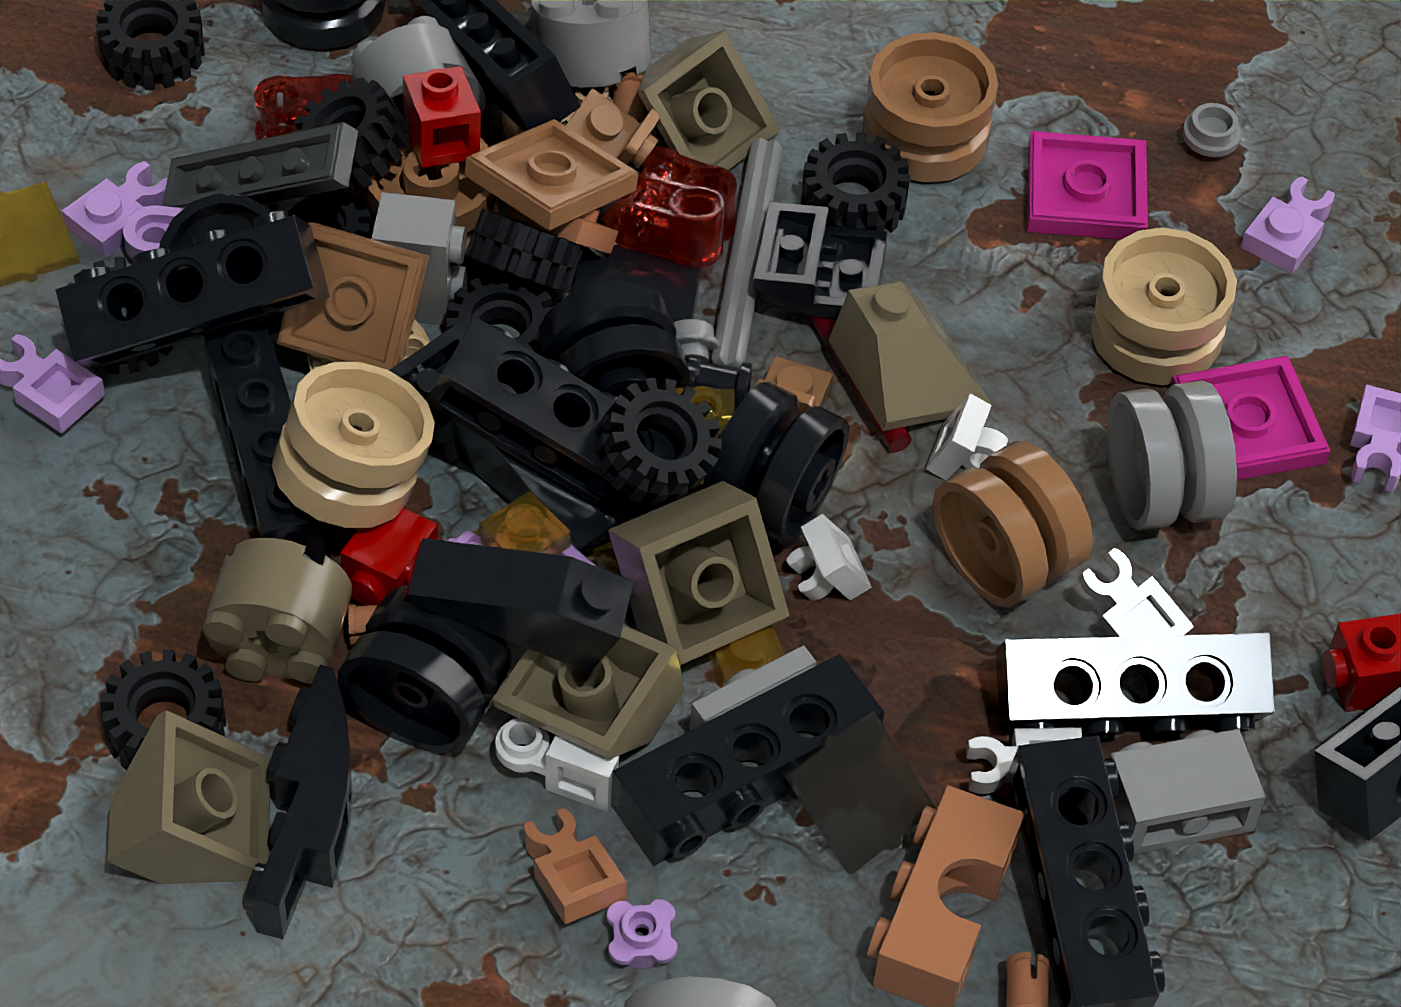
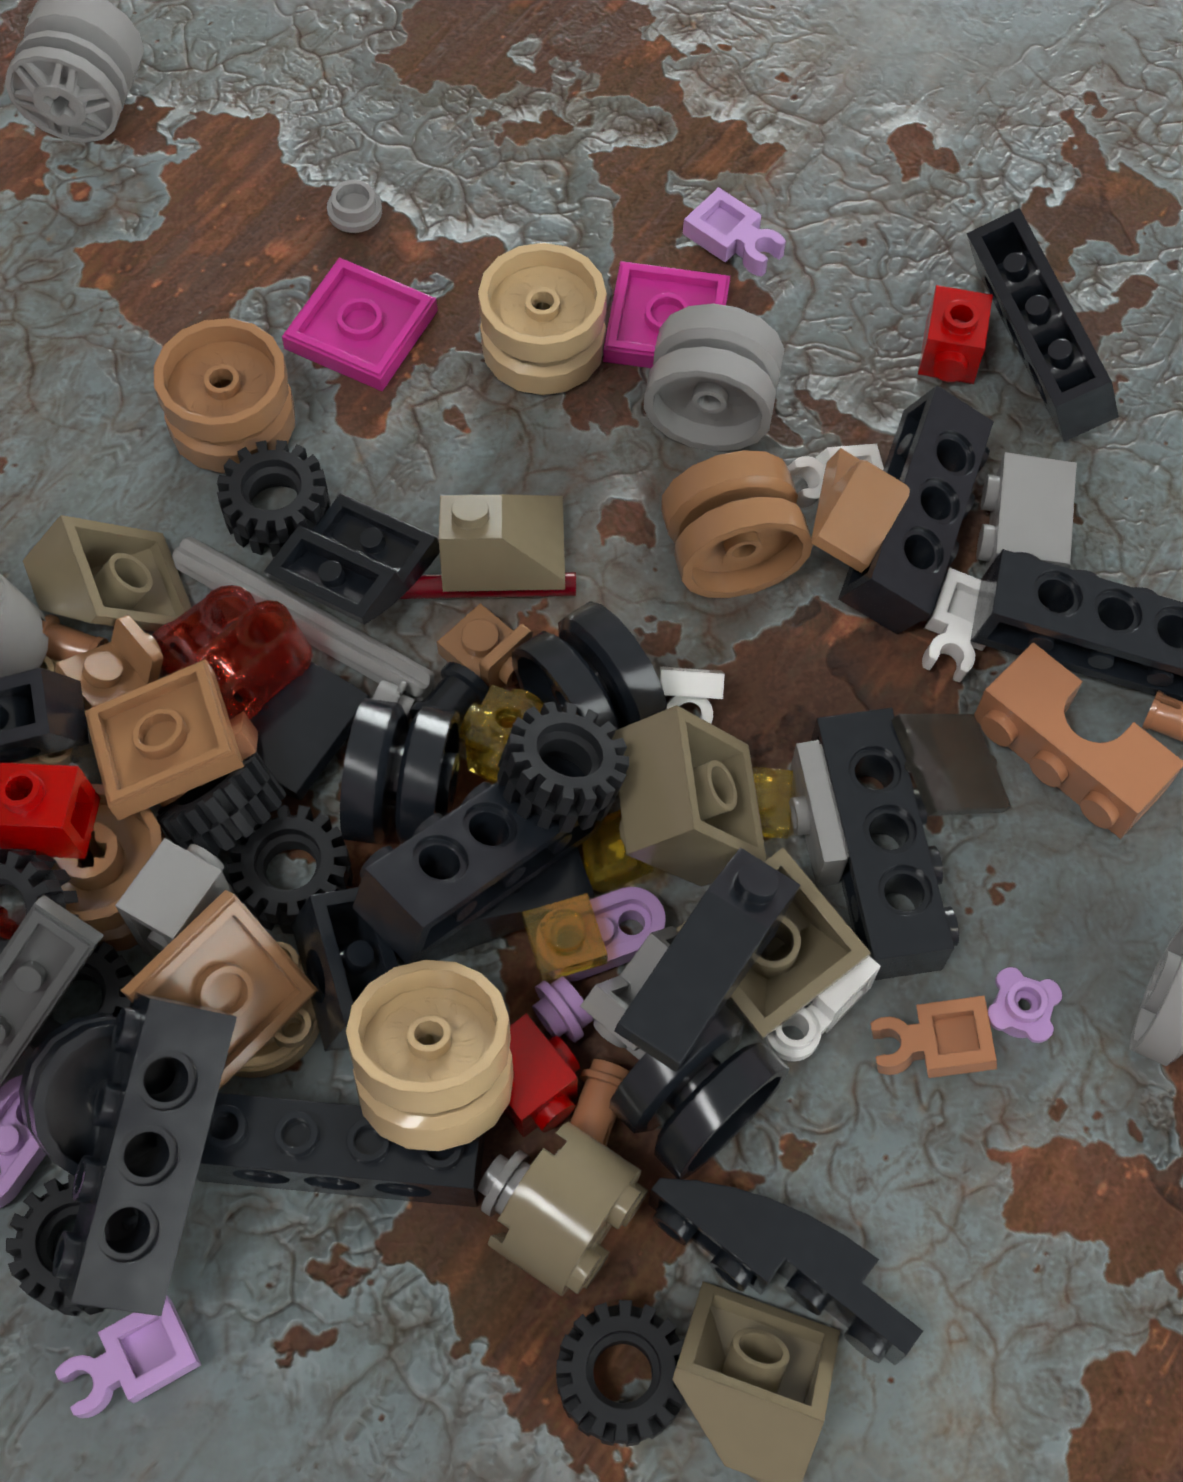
camera: 65 degrees left, 10 degrees up
white tile [926,393,1008,481] -> none
lavender plate [1240,176,1335,274] -> none
none -> medium nougat slope [811,448,910,573]

